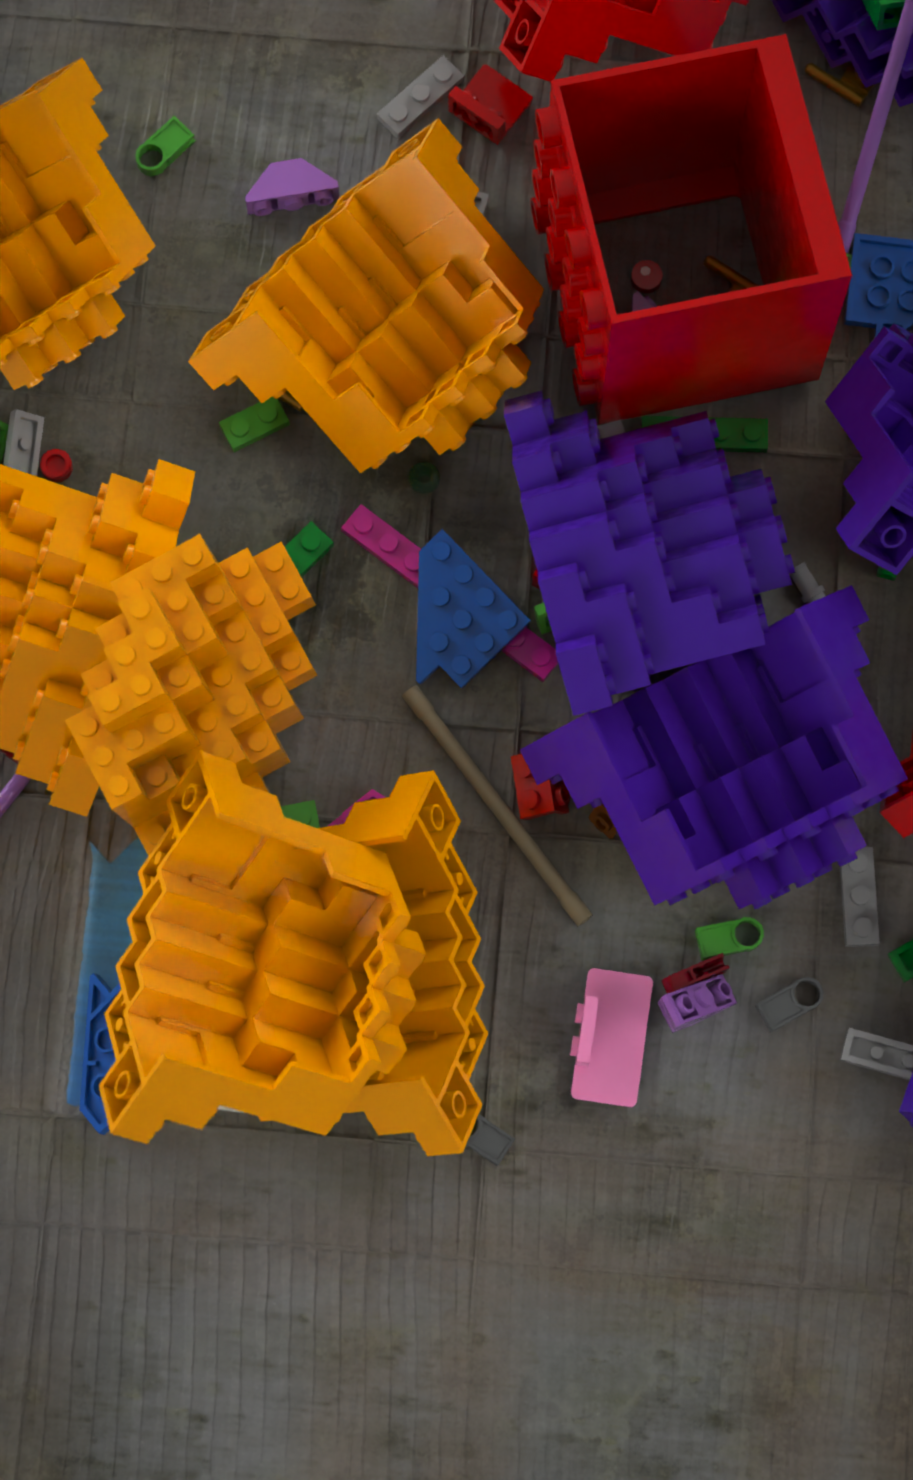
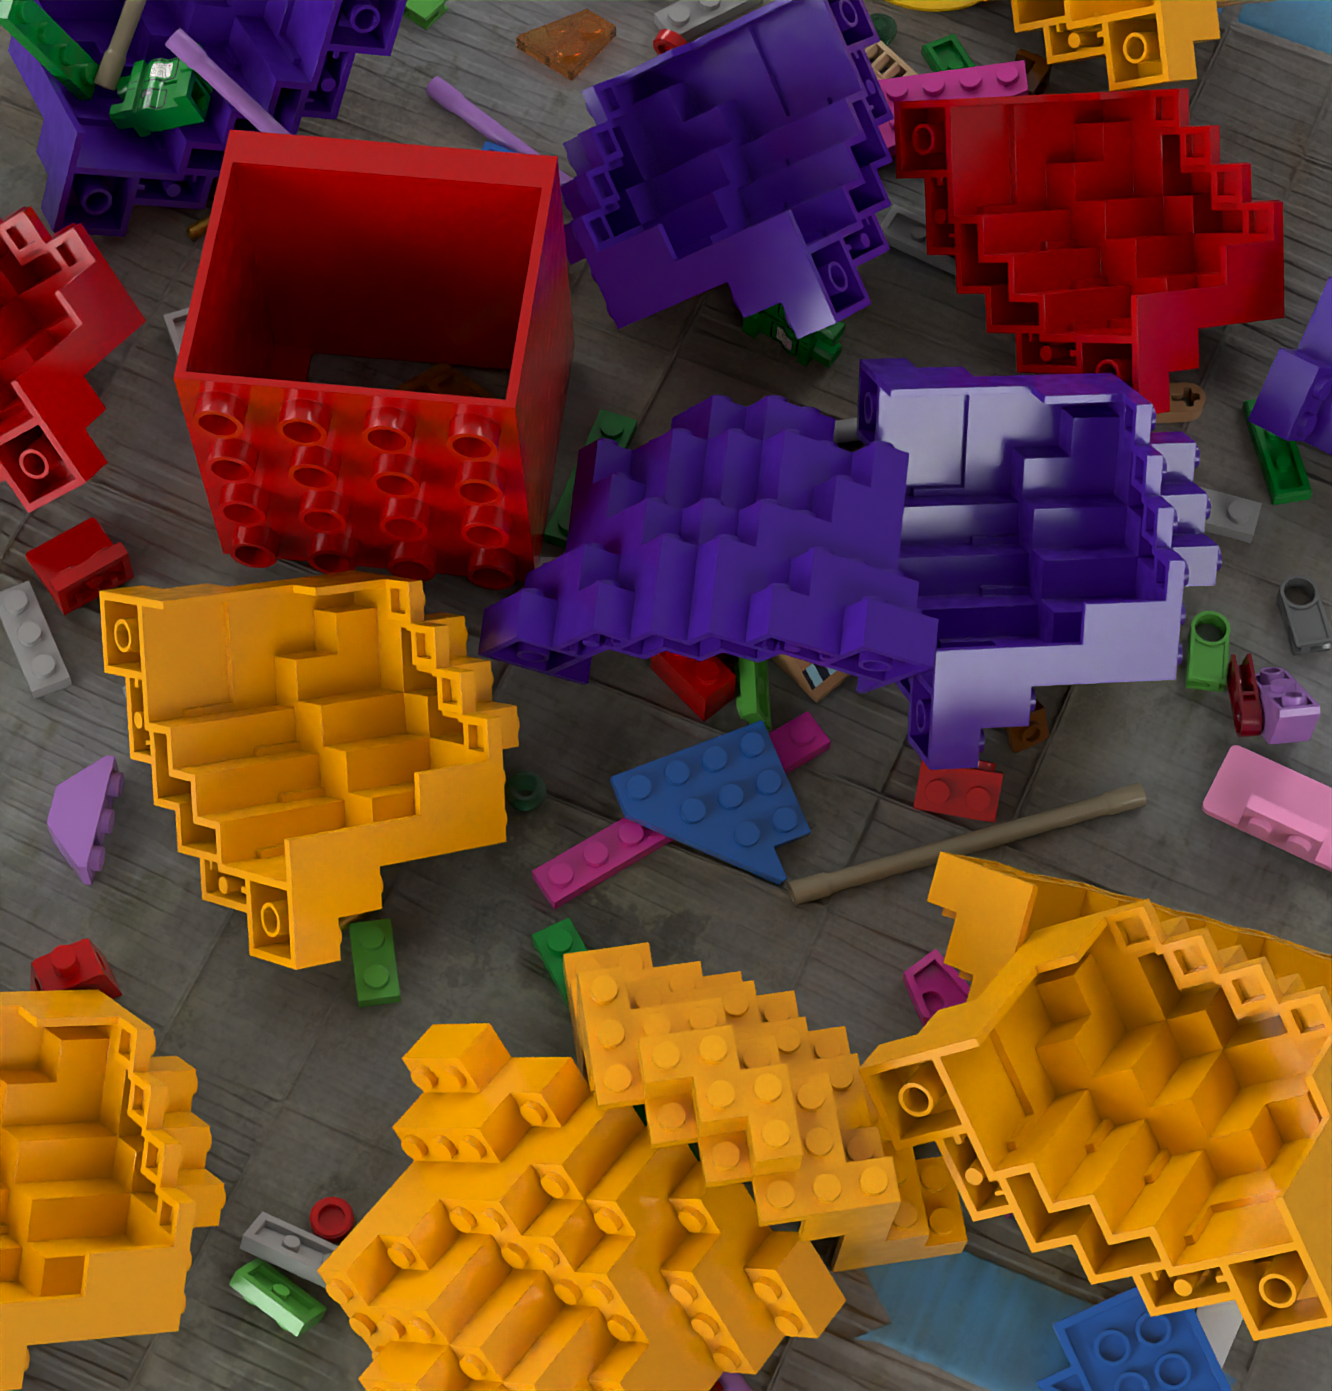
camera: 70 degrees left, 15 degrees down
none -> red torso [30,938,122,999]

